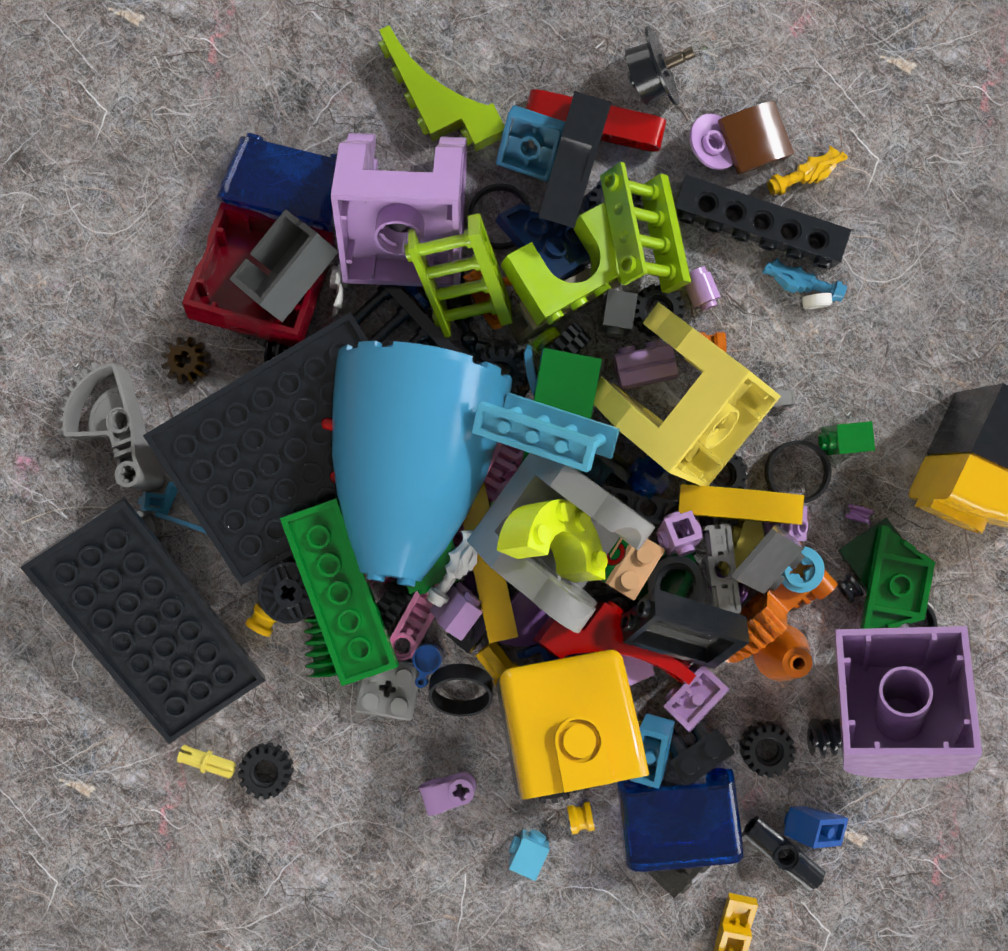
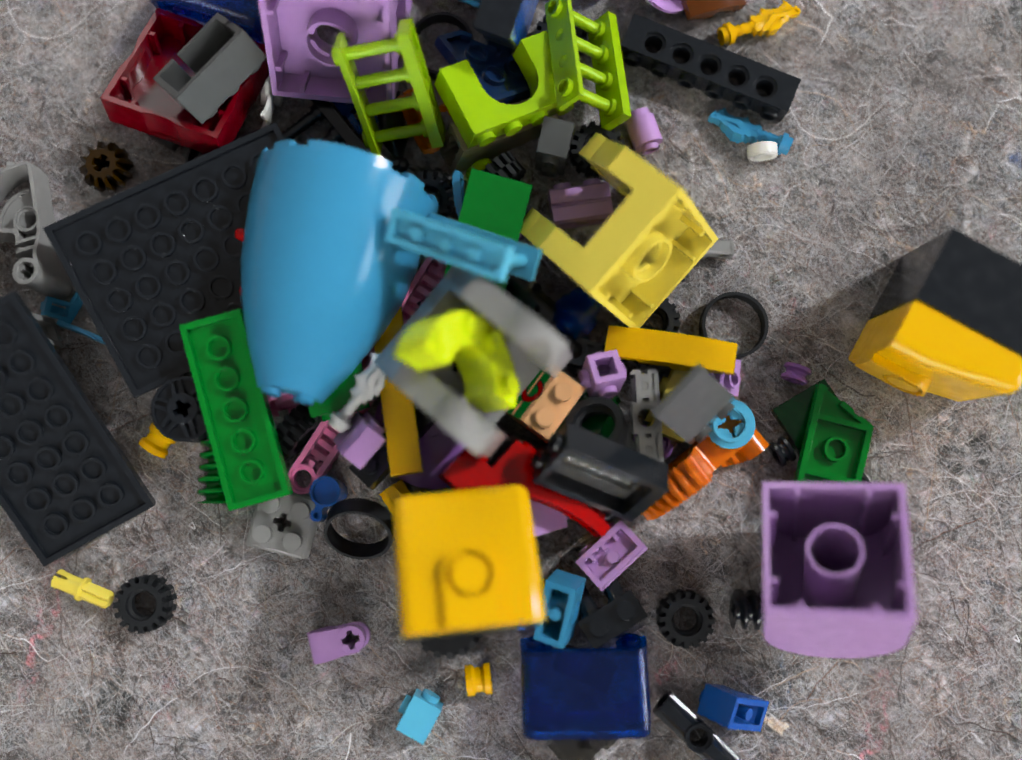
camera: 10 degrees right, 5 degrees down
orange cone [753,625,812,681] -> none
green brick [818,421,875,455] -> none

